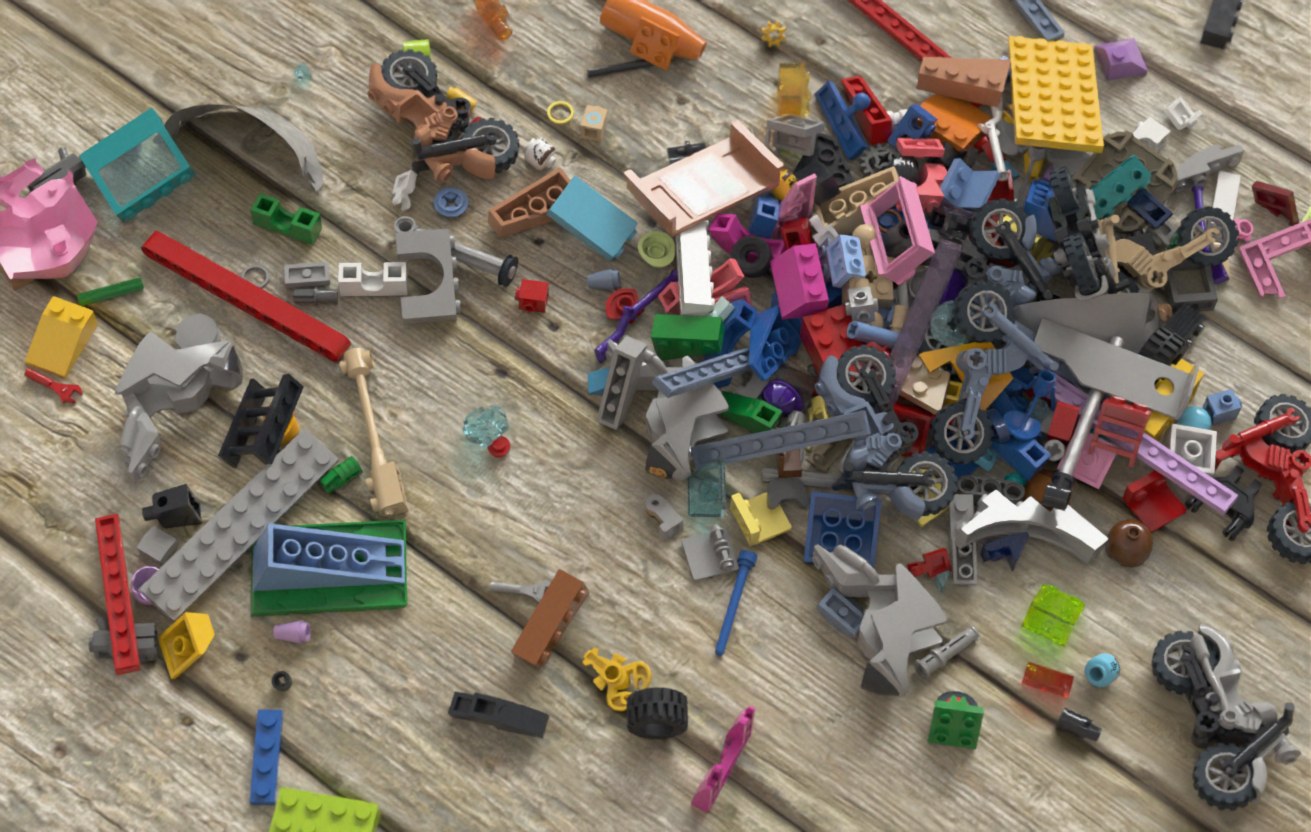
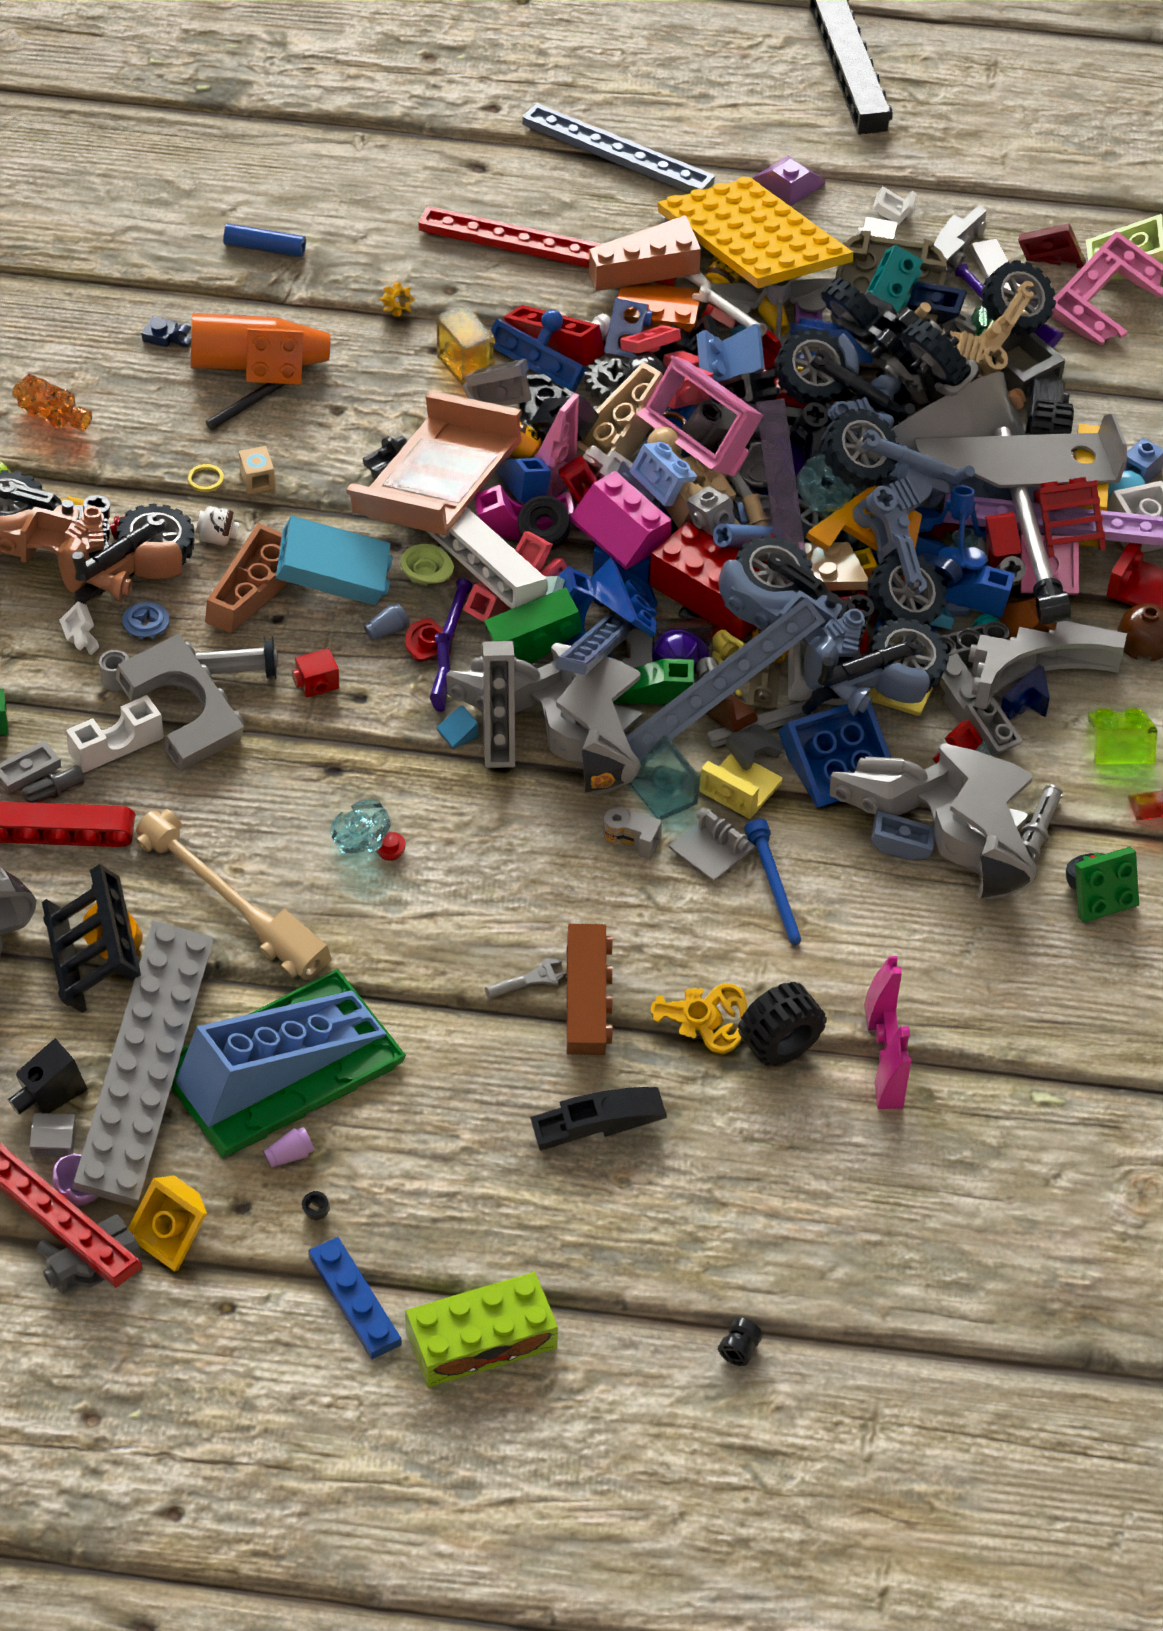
camera: 30 degrees left, 10 degrees down
green hinge [320,456,363,493] -> none

